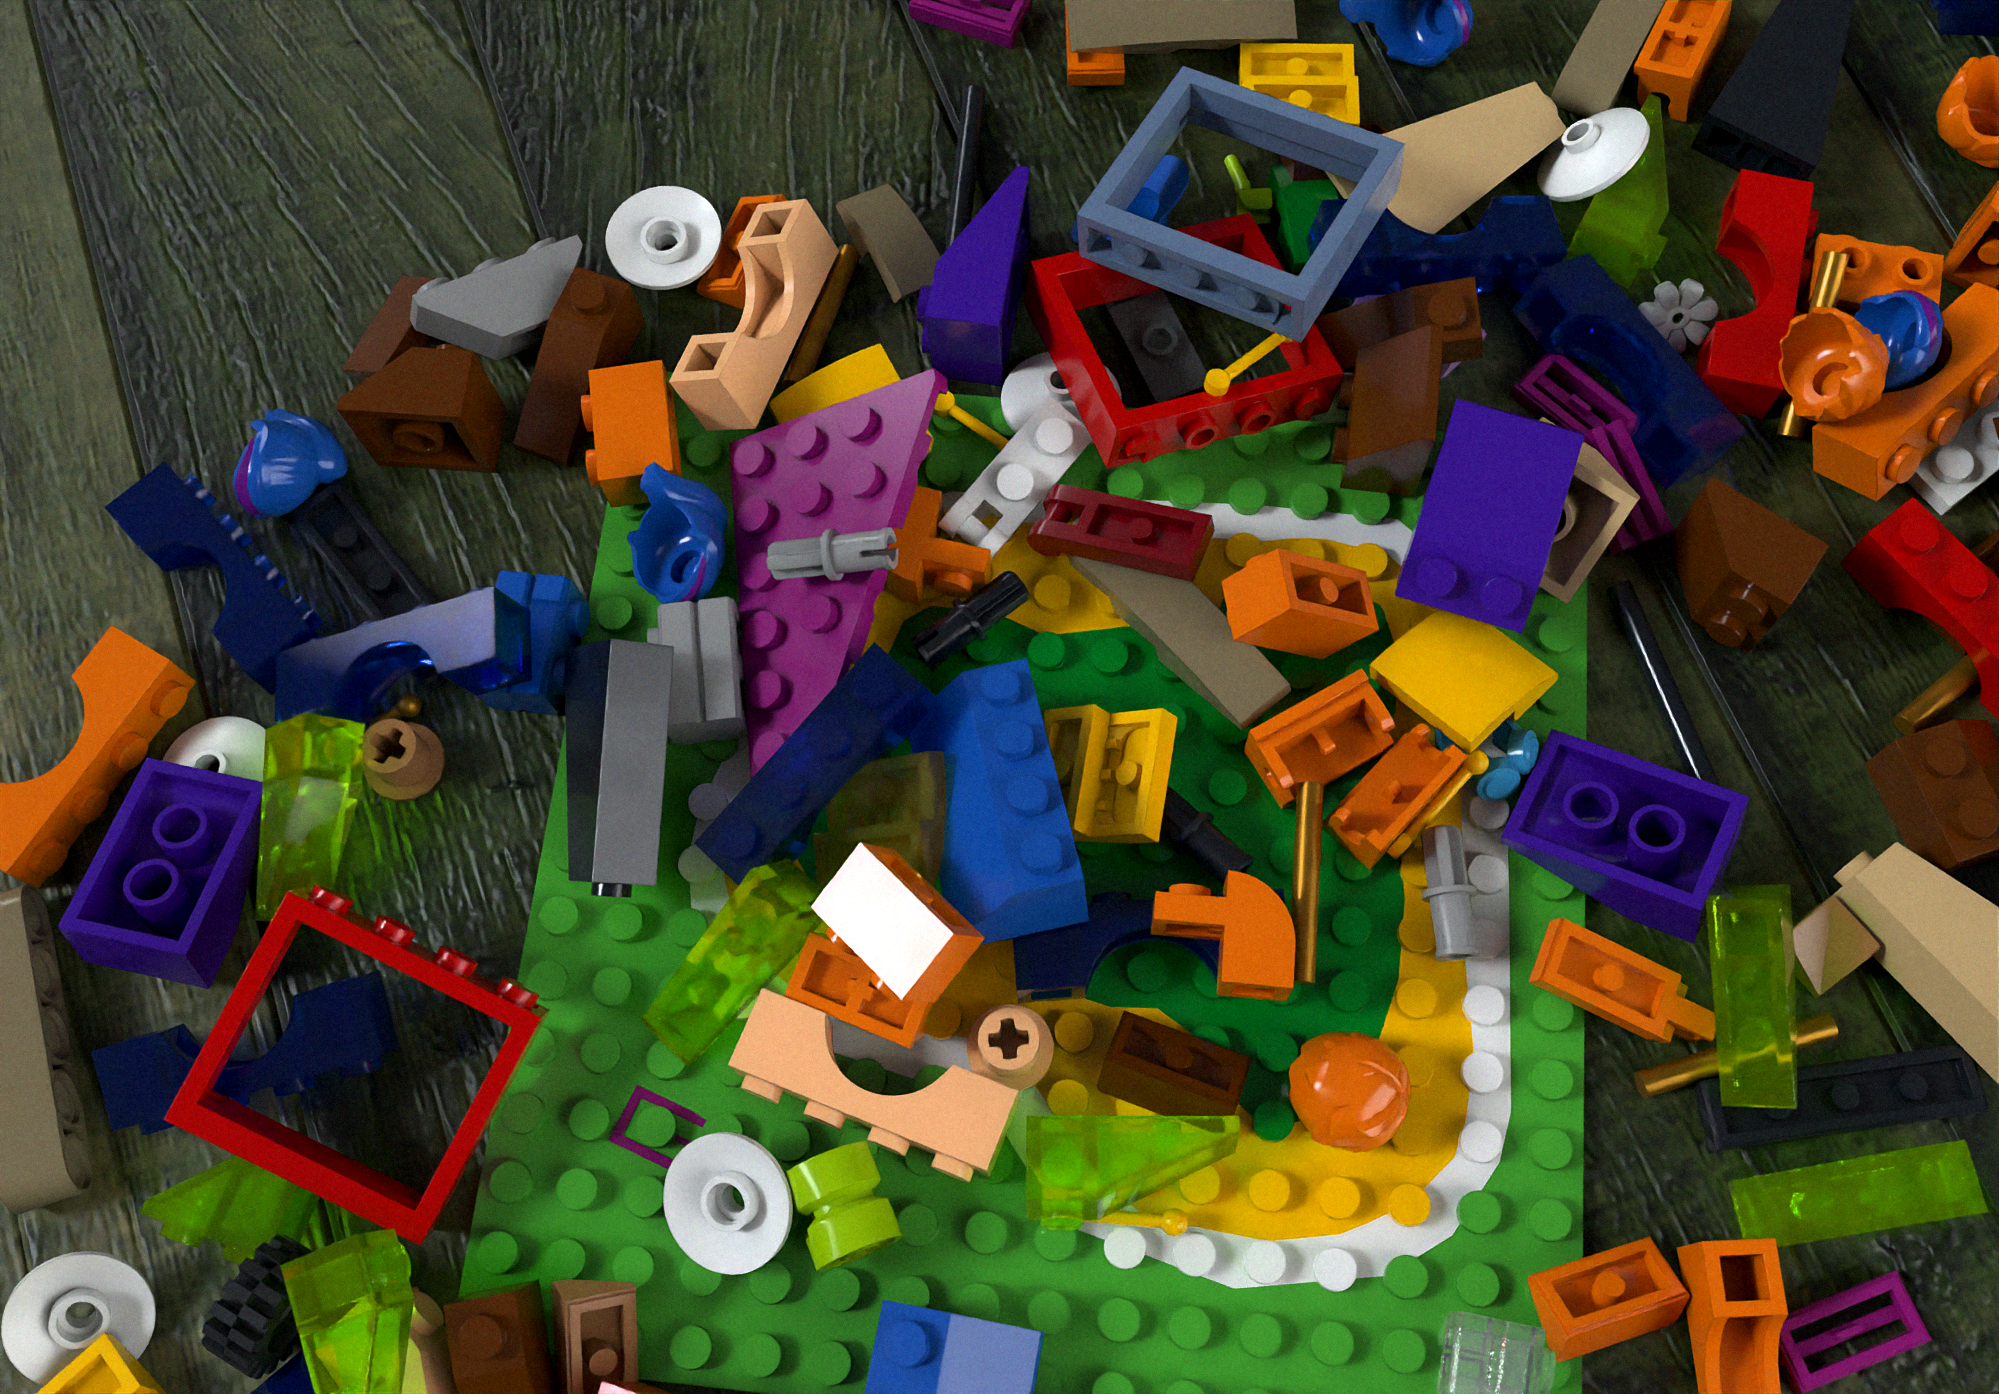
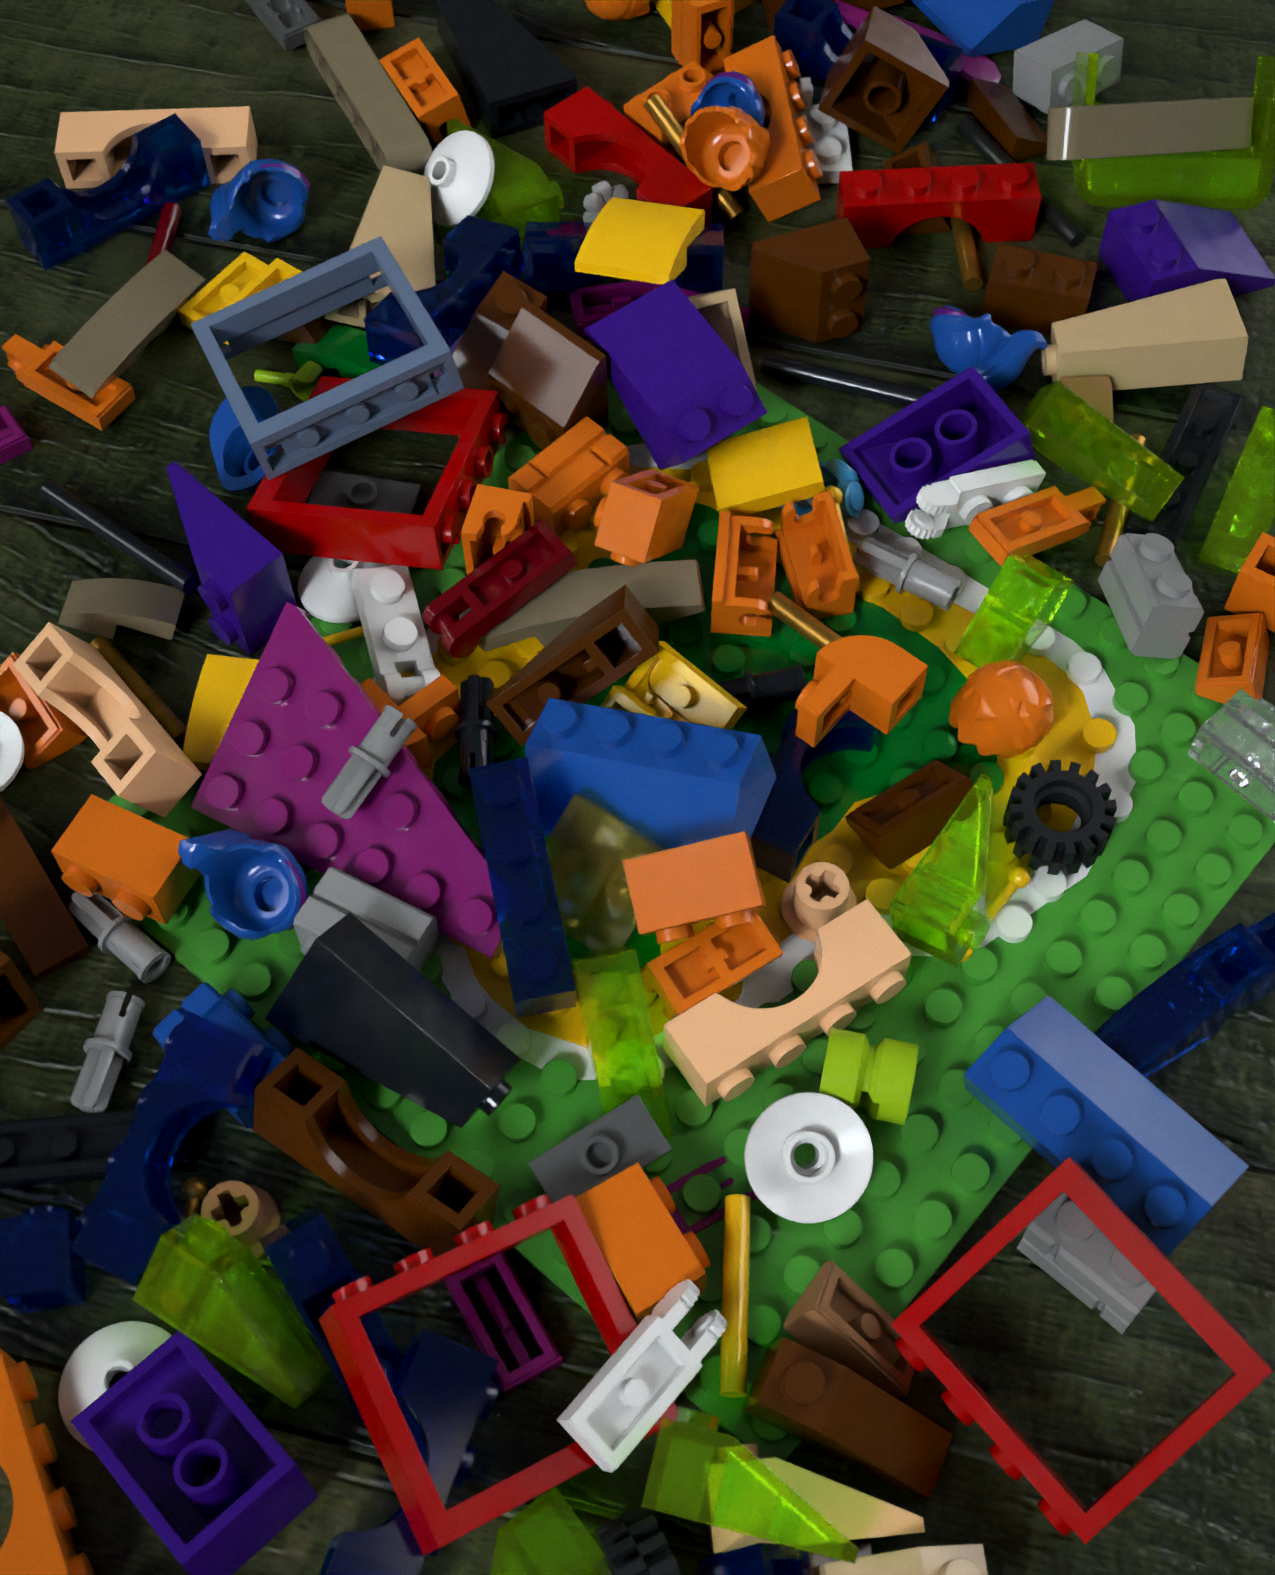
camera: 60 degrees left, 10 degrees down
yellow hinge [1203,333,1295,396] -> none
none -> light grey axle [68,892,171,984]
none -> light grey axle [71,991,145,1113]
none -> reddish brown arch [253,1047,500,1257]
none -> clear blue slope [258,1205,419,1423]
none -> magenta tile [443,1252,563,1398]
none -> orange hinge [461,484,535,575]
none -> reddish brown slope [486,584,659,746]
none -> orange brick [508,416,630,538]
none -> dark grey plate [528,1094,672,1203]
none -> white hinge [557,1279,728,1472]
none -> yellow slope [575,197,705,285]
none -> orange brick [575,1162,710,1326]
none -> yellow bar [720,1194,751,1398]
none -> white hinge [905,459,1046,540]
none -> blue hair [929,305,1048,393]
none -> clear neon green slope [954,553,1074,668]
none -> black tyre [1003,760,1117,875]
none -> light grey brick [1098,533,1204,659]

